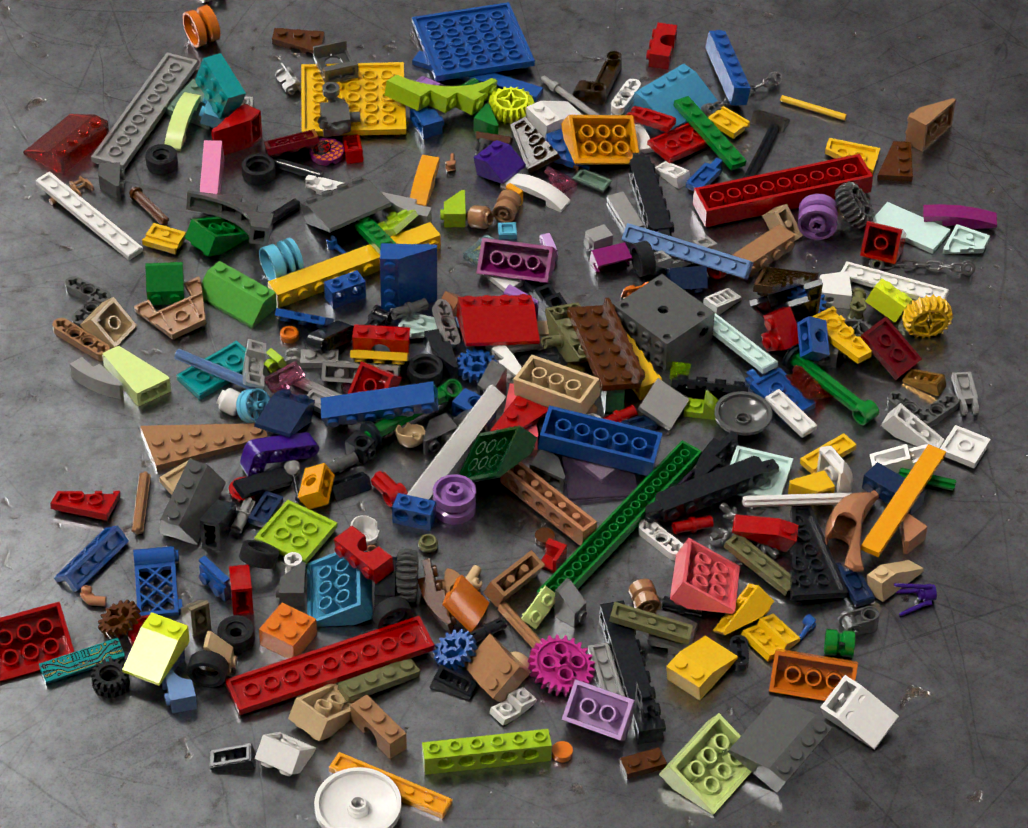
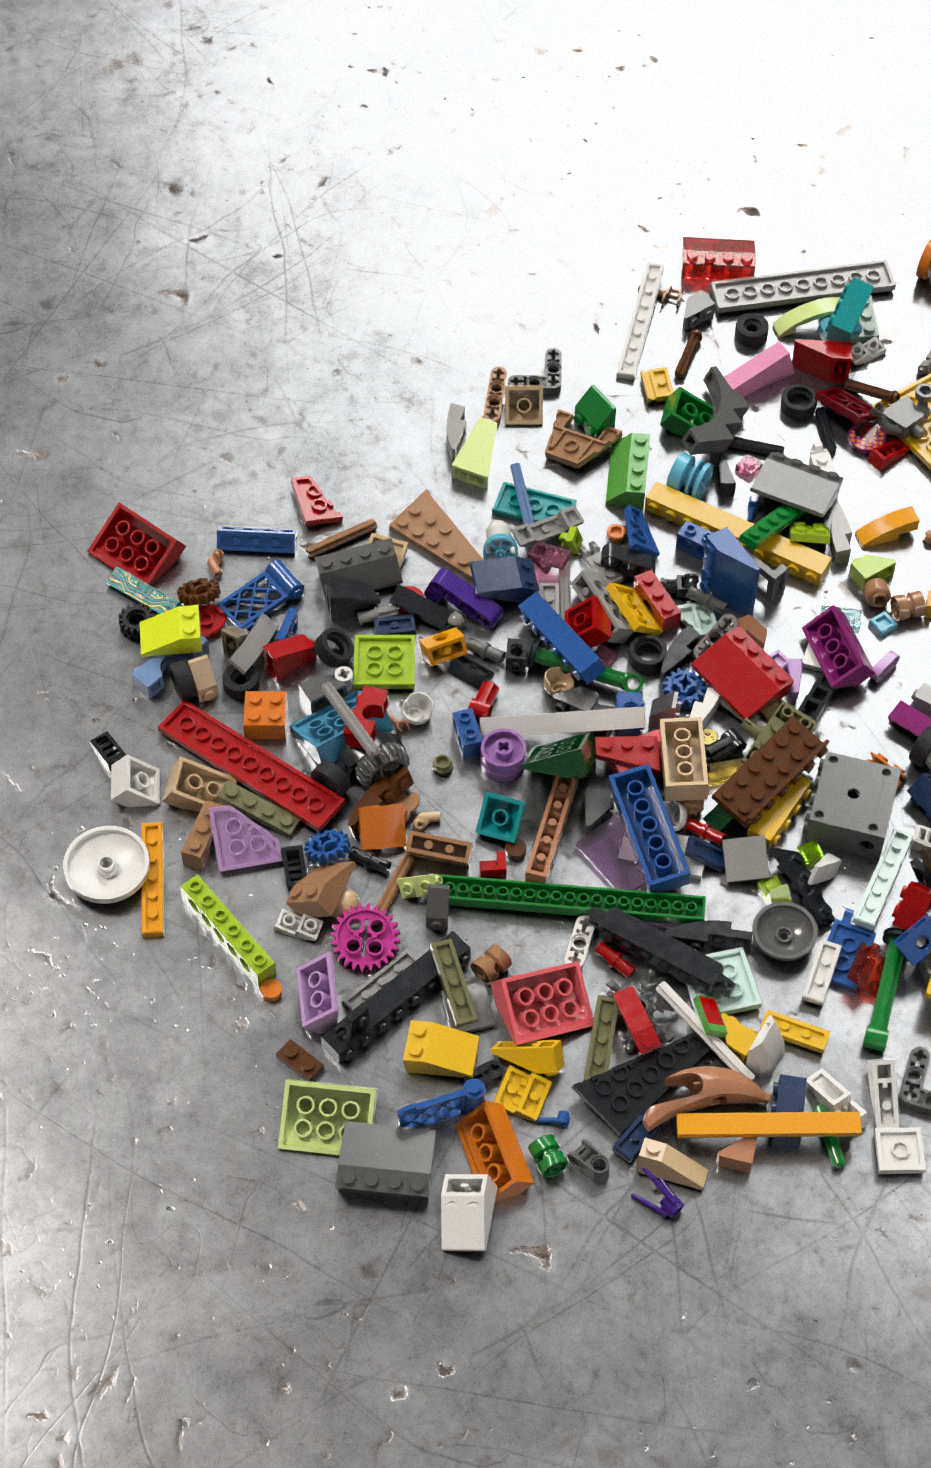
camera: 60 degrees right, 10 degrees up
none -> lavender plate [208,805,282,872]
none -> light grey slope [228,613,278,674]
none -> light grey axle [321,682,379,758]
none -> blue piece [397,1078,486,1129]
none -> teal slope [475,792,526,843]
none -> tile [693,995,728,1038]
none -> black slope [717,453,736,496]
none -> clear pink plate [735,453,763,479]
none -> white slope [808,853,842,885]
none -> reddish brown axle [844,379,900,405]

